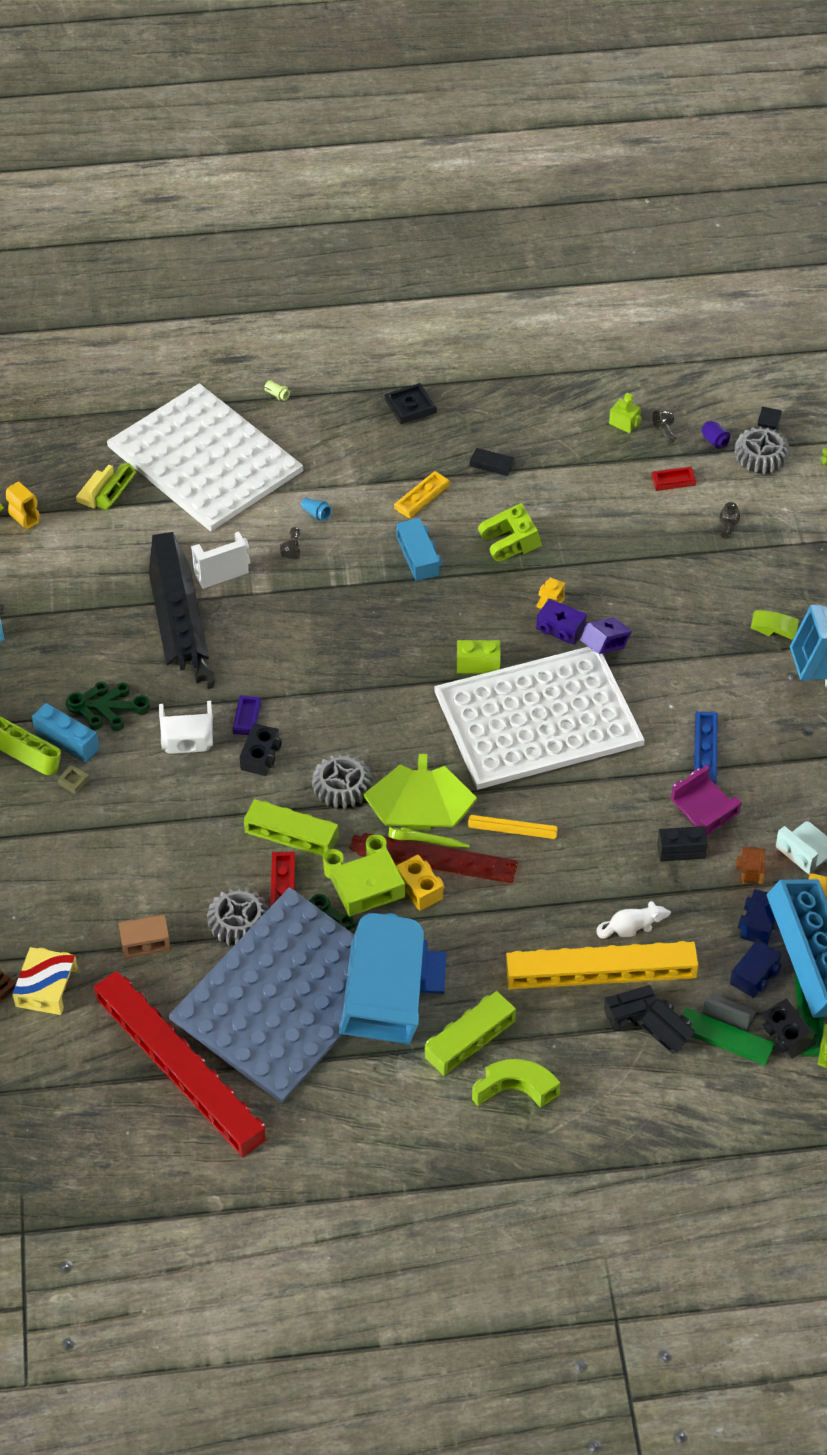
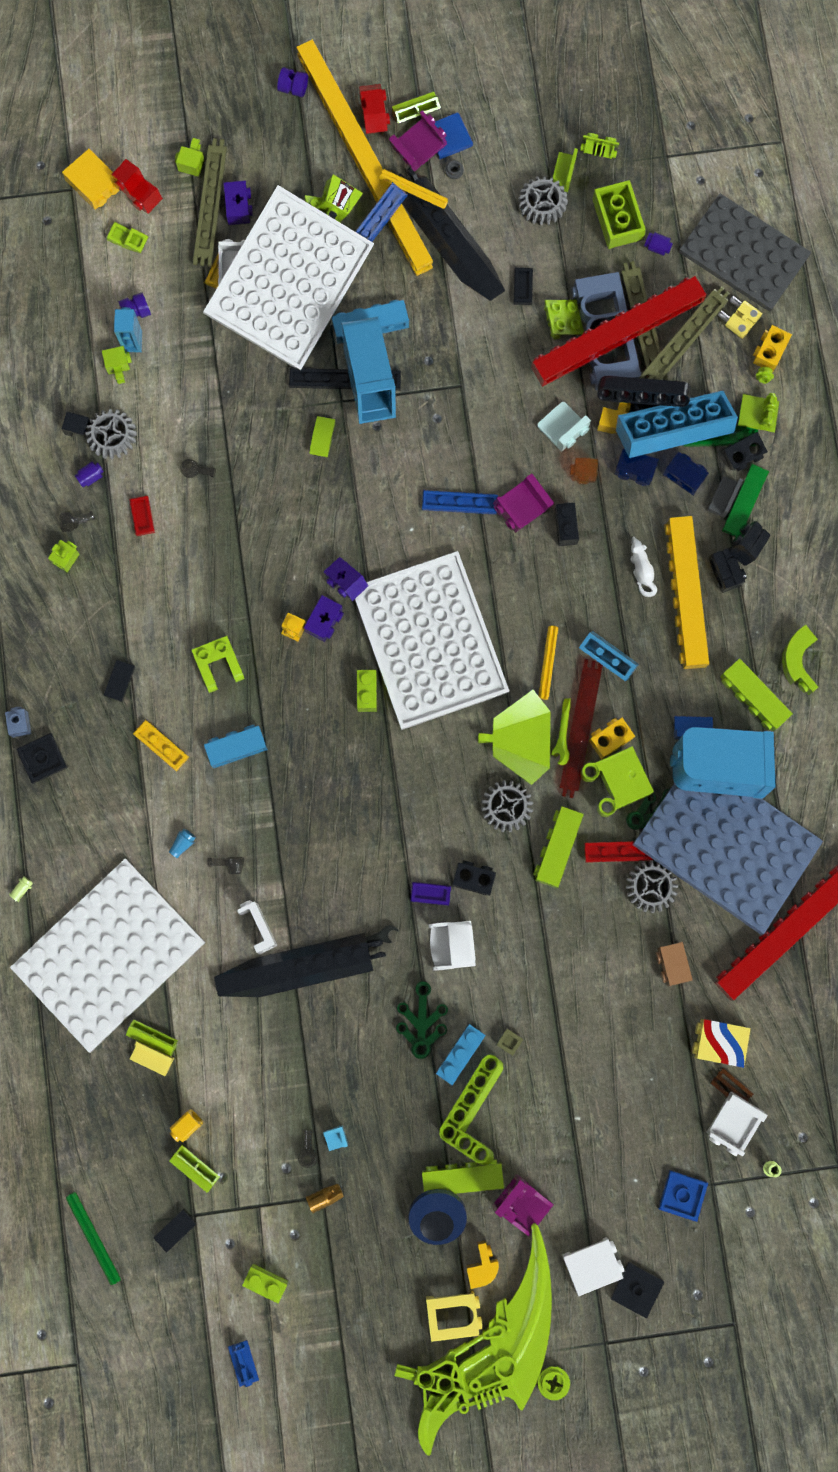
camera: 95 degrees left, 30 degrees up
none -> sand blue brick [5,707,31,738]
none -> dark azure brick [579,631,639,681]

